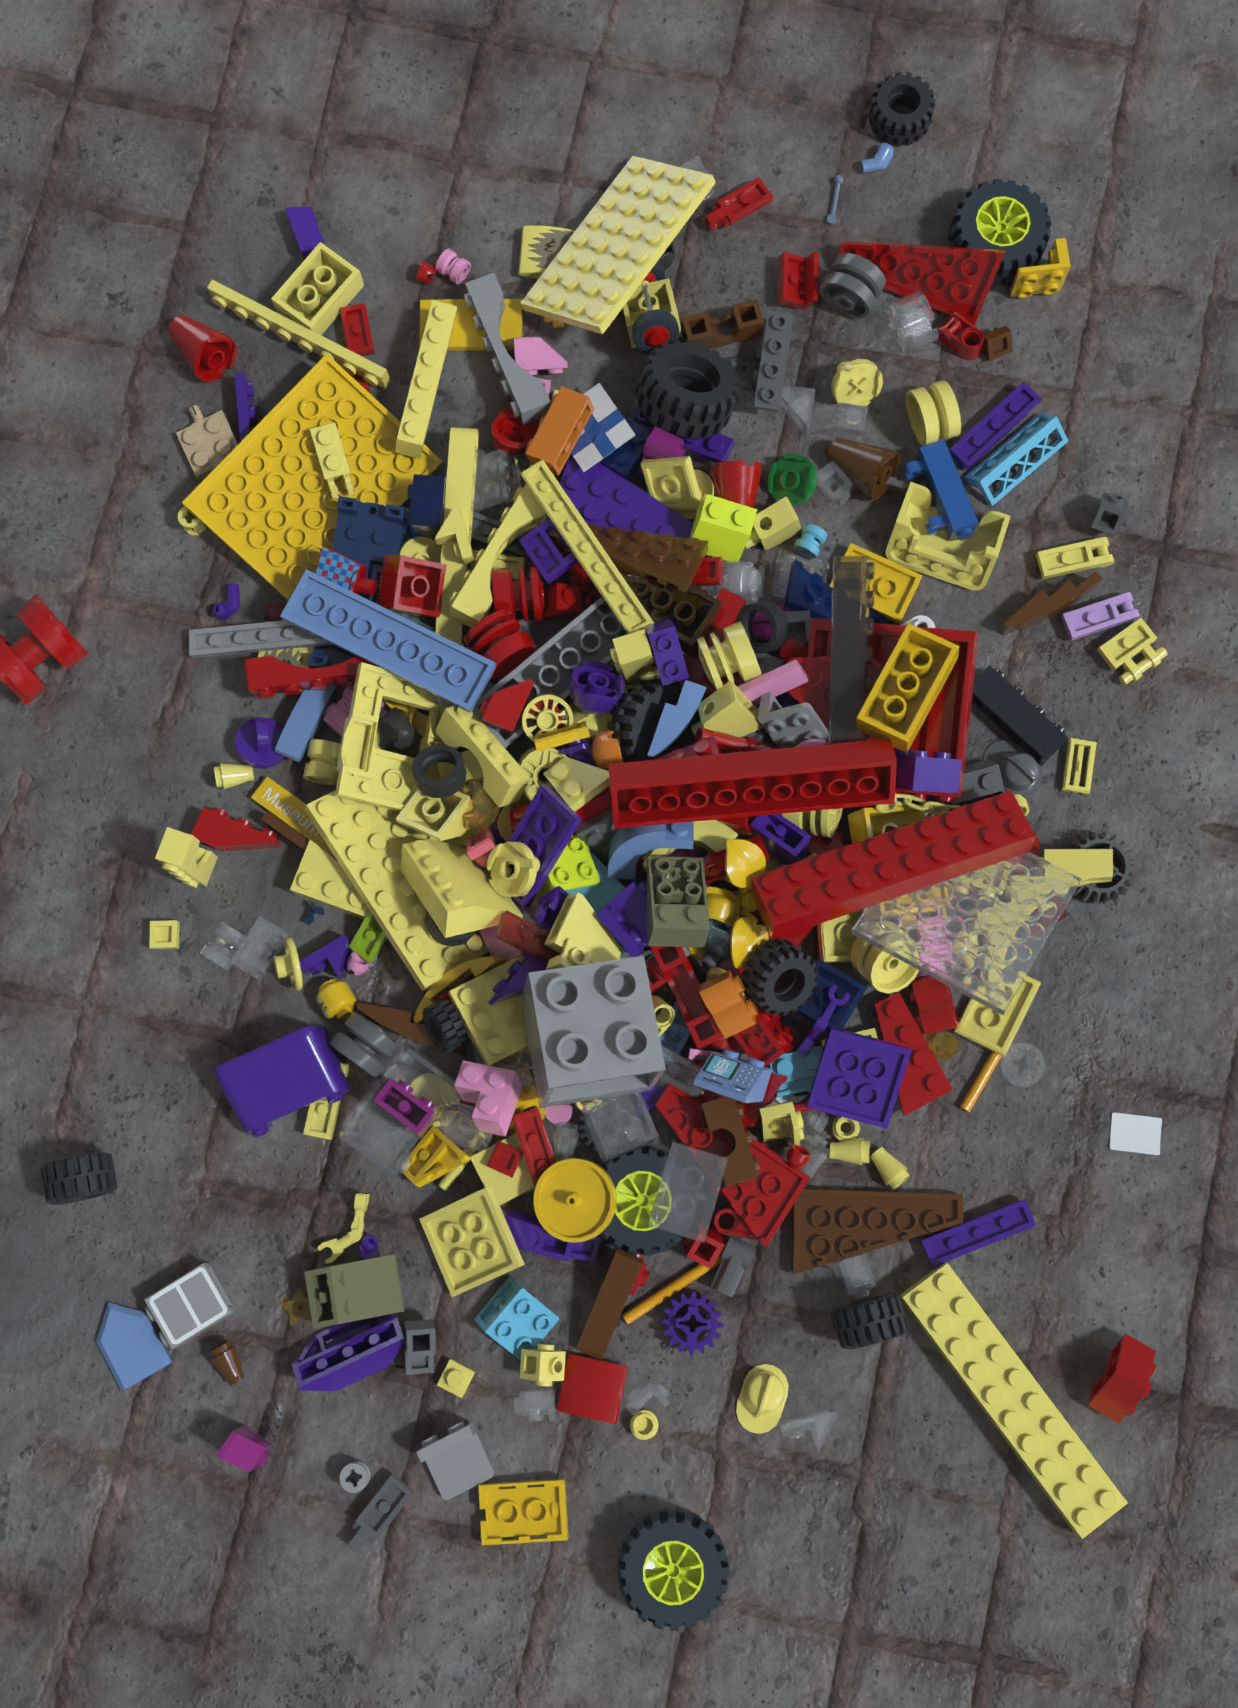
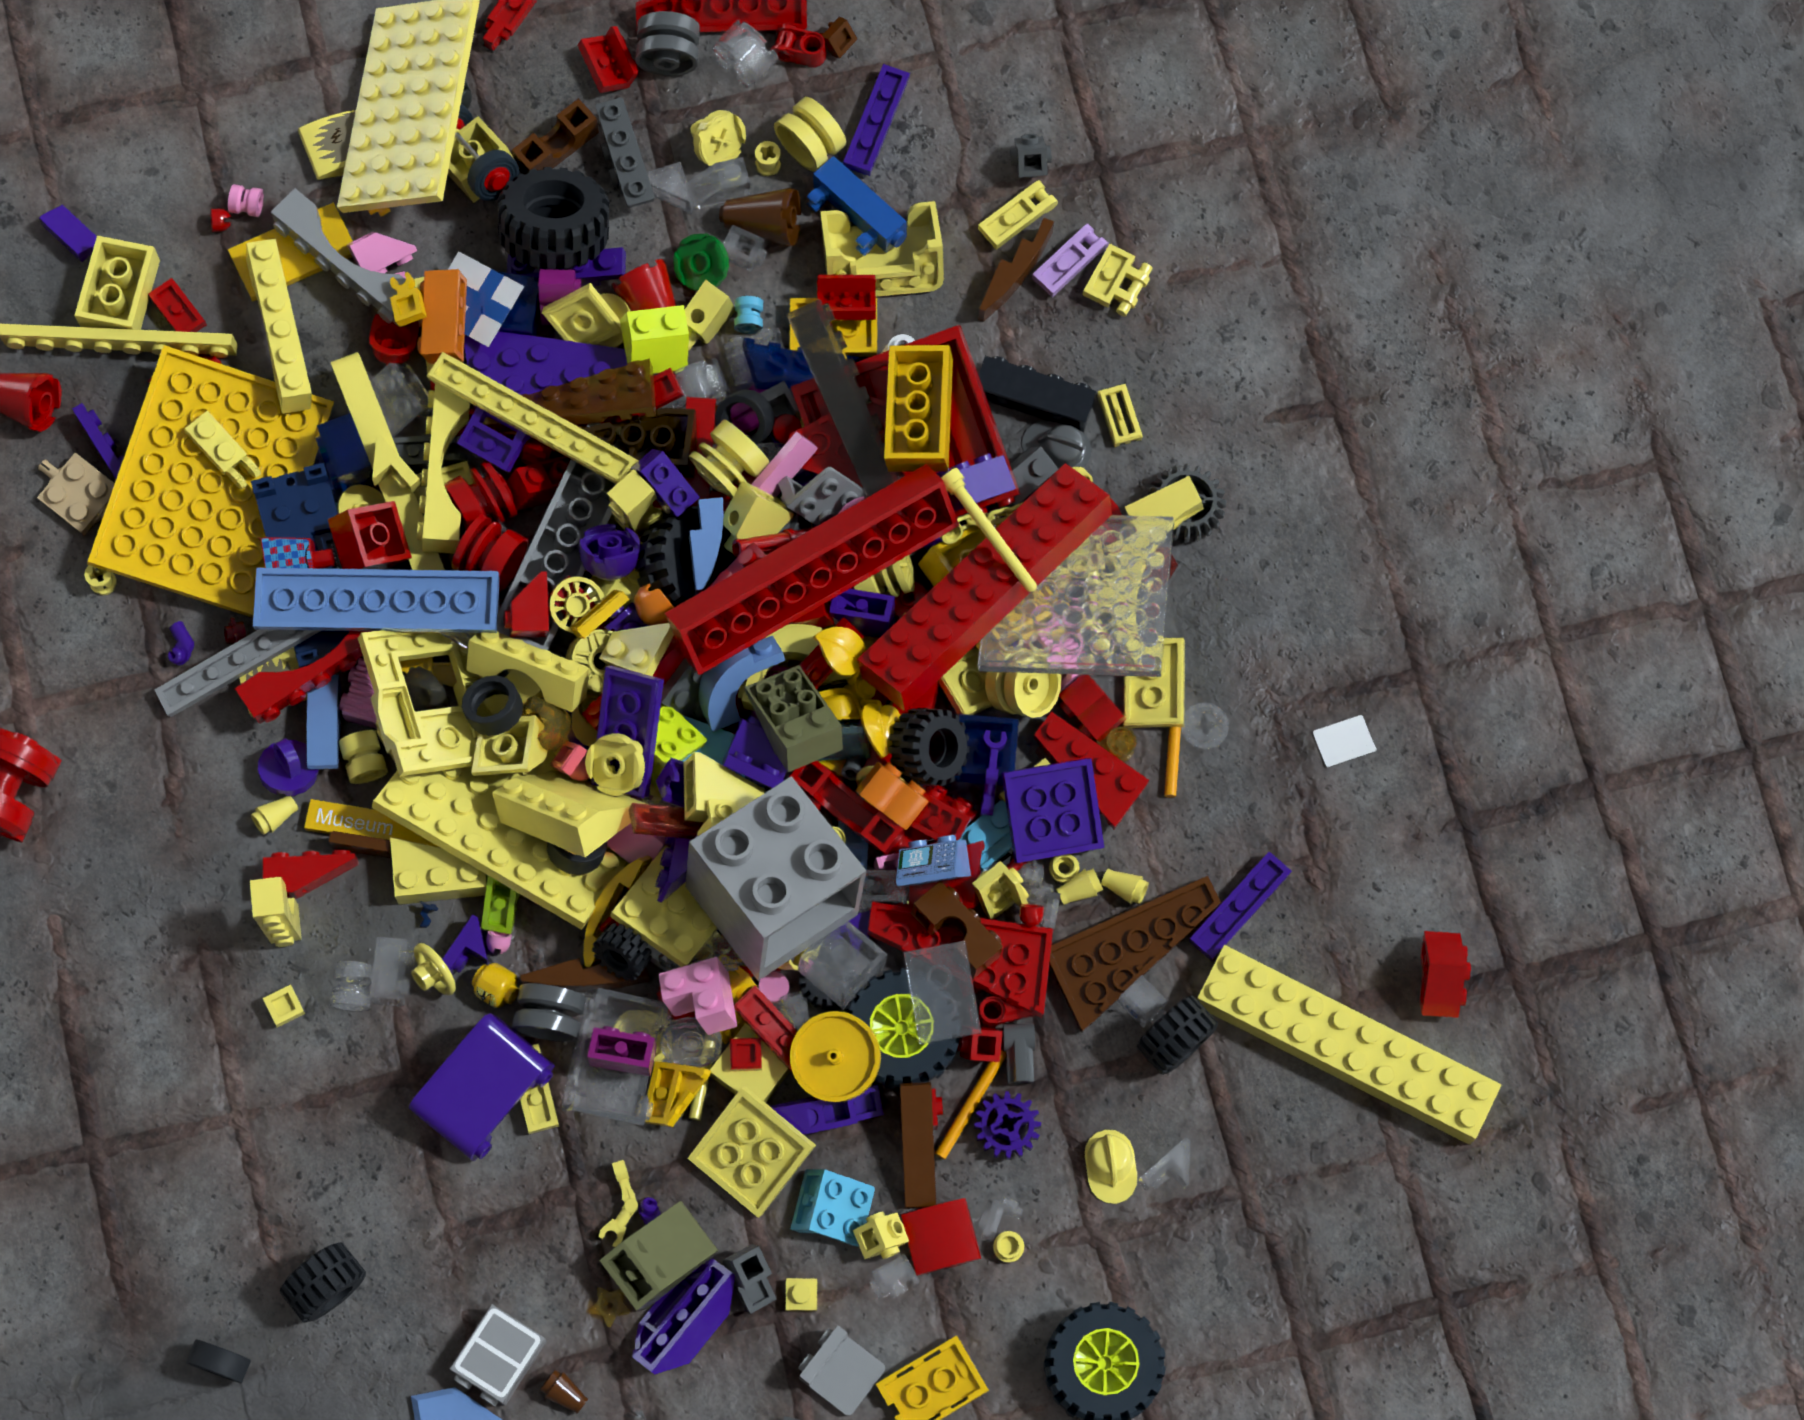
camera: 35 degrees left, 5 degrees down
medium azure fence [965,412,1068,506] -> none
none -> yellow plate [390,272,427,327]
none -> light yellow bush [755,141,781,176]
none -> red bracket [817,275,876,321]
none -> light yellow piece [941,468,1037,592]

